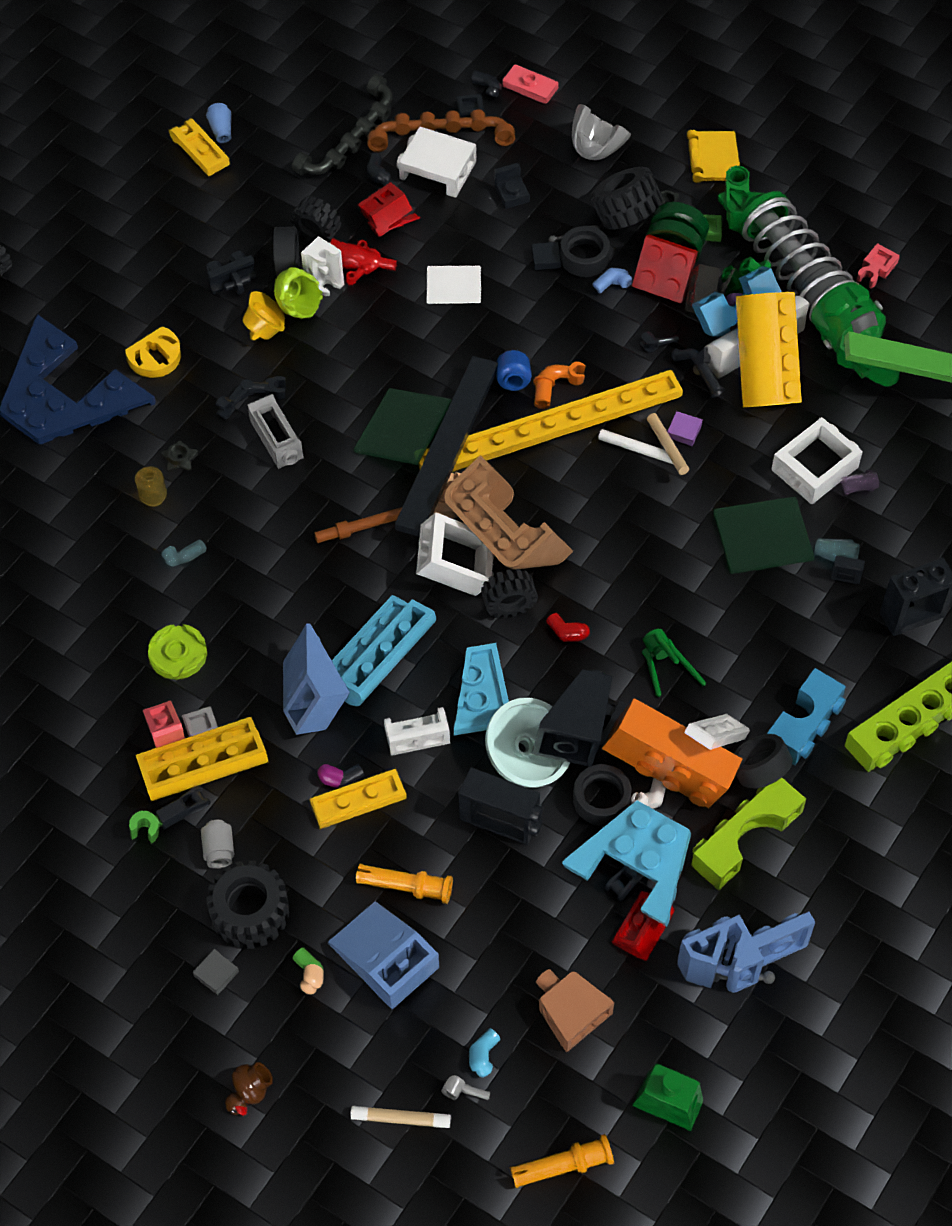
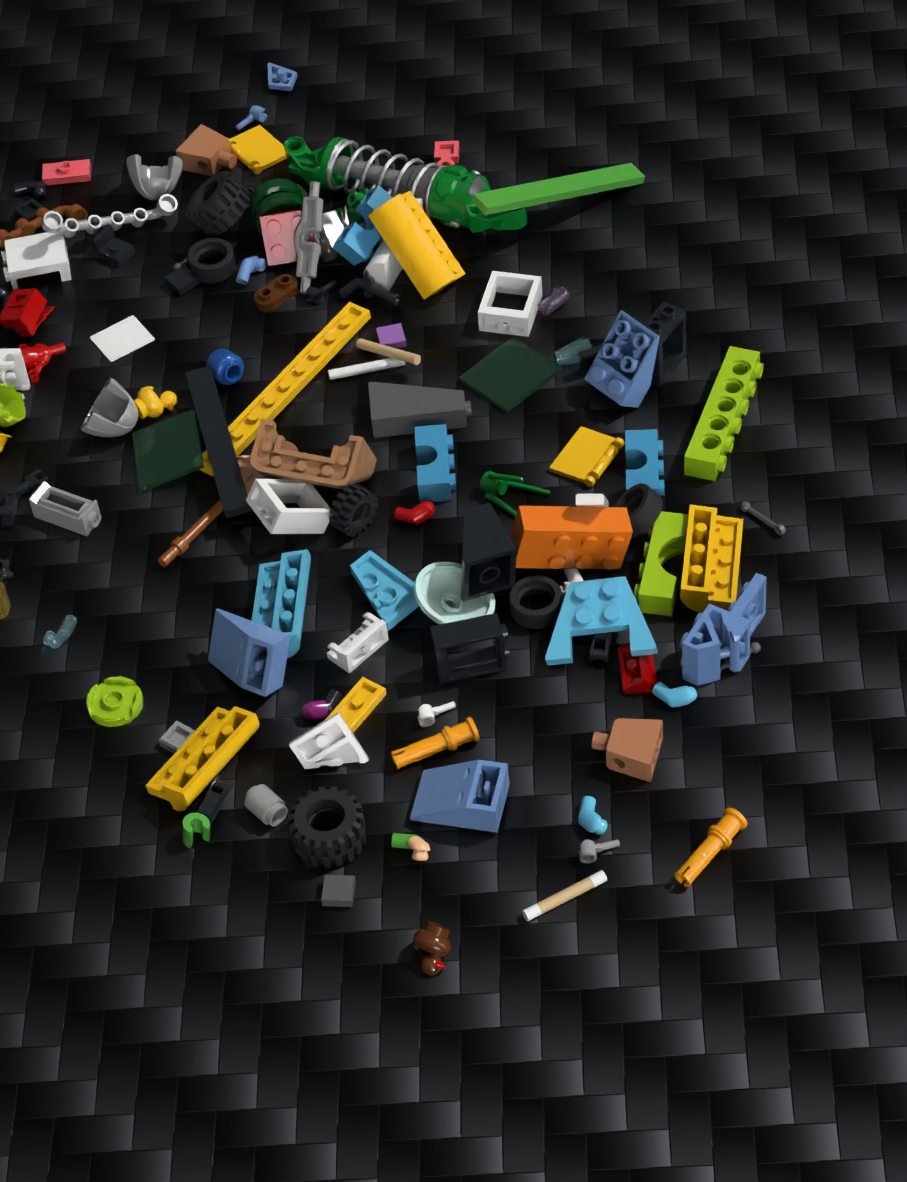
camera: 30 degrees left, 10 degrees down
coral slope [143,700,185,748] -> none
orange piece [533,362,586,409] -> none
green torso [633,1064,703,1131] -> none
none -> light grey bar [41,194,178,238]
none -> light grey hair [81,378,138,437]
none -> yellow animal [134,386,177,419]
none -> nougat torso [176,124,237,176]
none -> medium blue hand [236,105,267,131]
none -> reddish brown plate [254,274,299,312]
none -> medium blue piece [267,62,298,91]
none -> white wing [289,712,369,769]
none -> light grey piece [295,182,323,294]
none -> dark grey slope [368,382,472,438]
none -> dark azure arch [414,424,456,503]
none -> white hand [418,701,456,727]
none -> yellow piece [549,426,625,487]
none -> medium blue slope [585,310,660,408]
none -> medium azure arm [652,682,697,708]
none -> yellow brick [680,504,743,613]
none -> dark grey hinge [740,501,786,536]

